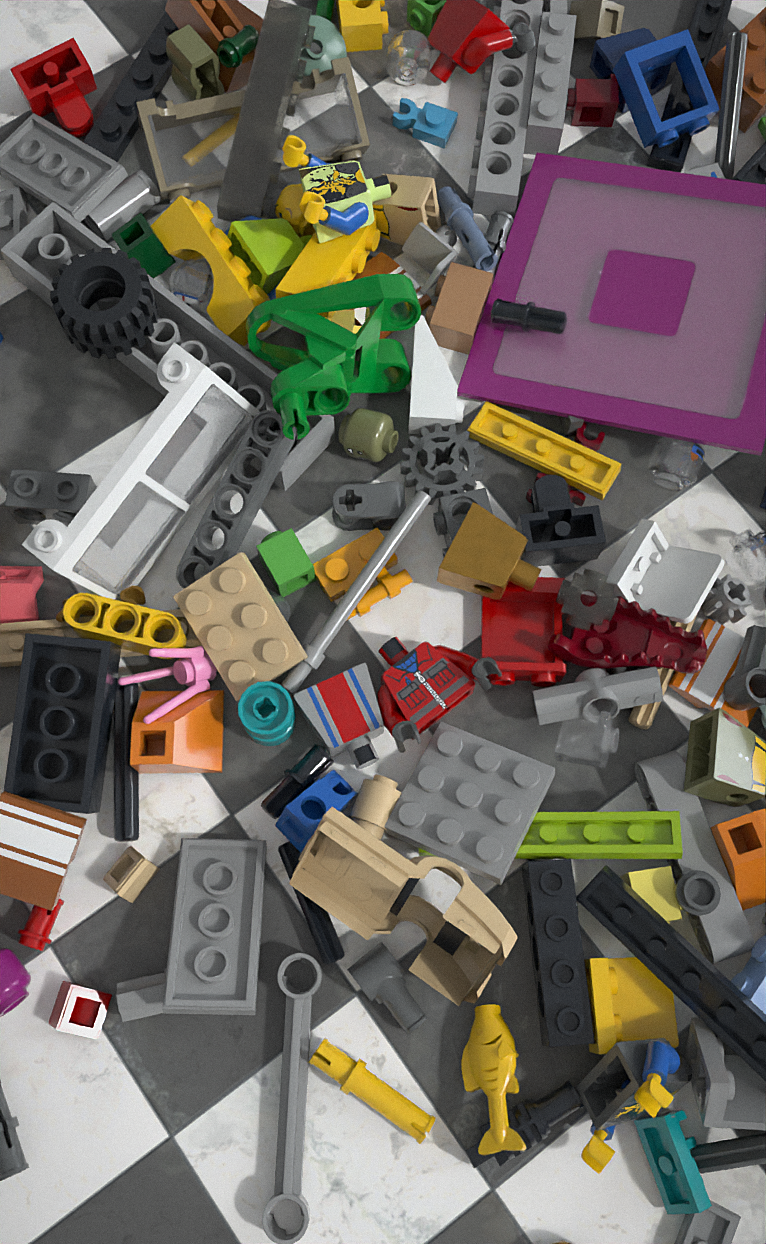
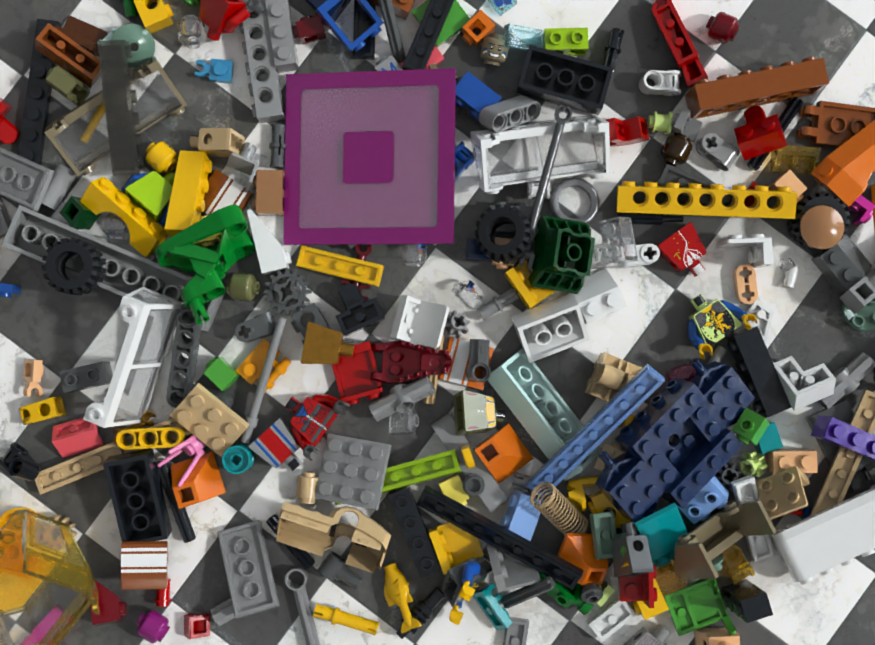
camera: 20 degrees left, 15 degrees up
tan slope [103,846,160,903] -> none
dark green pin [216,25,261,68] -> none
black axle [261,744,334,819] -> none
blue leg [275,770,358,853] -> none
torso [282,135,391,243] -> none
sand blue pin [437,186,498,272] -> none
black axle [491,298,568,335] -> none
clear smoke brick [555,569,619,631] -> none
none -> yellow tile [460,444,476,469]

